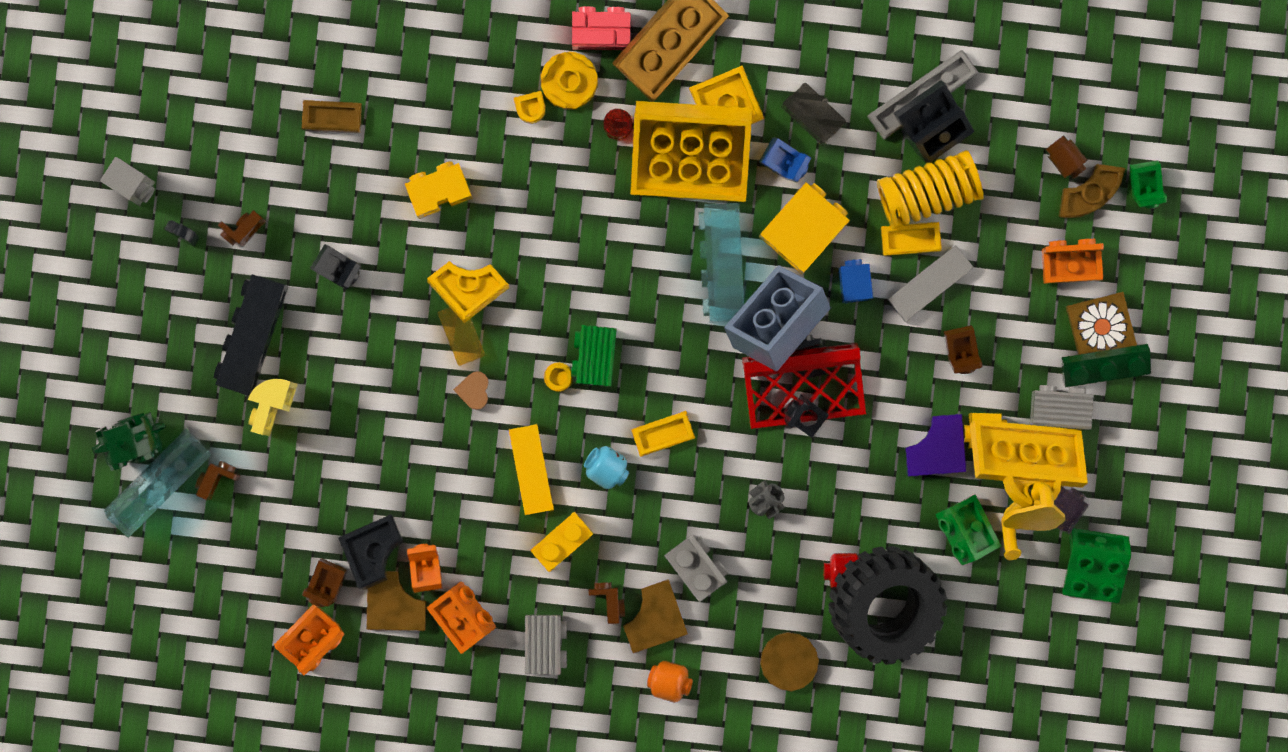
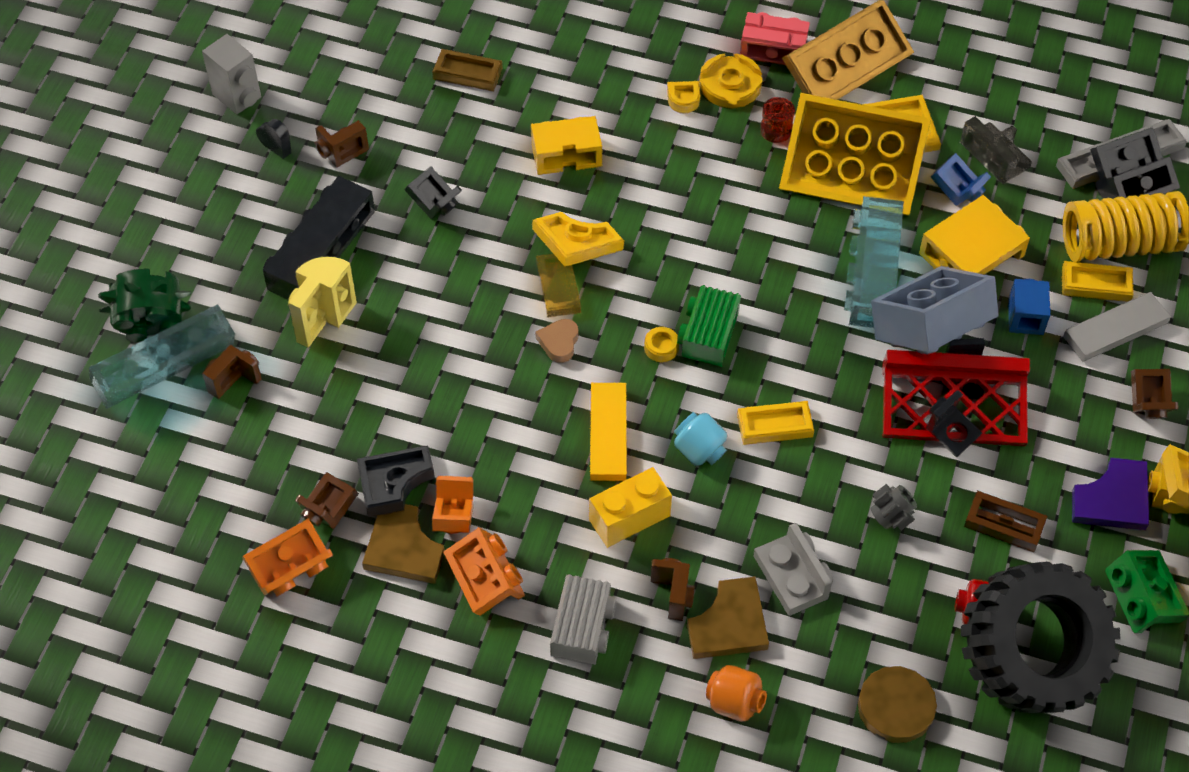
camera: 10 degrees right, 30 degrees down
none -> reddish brown tile [964,490,1048,552]

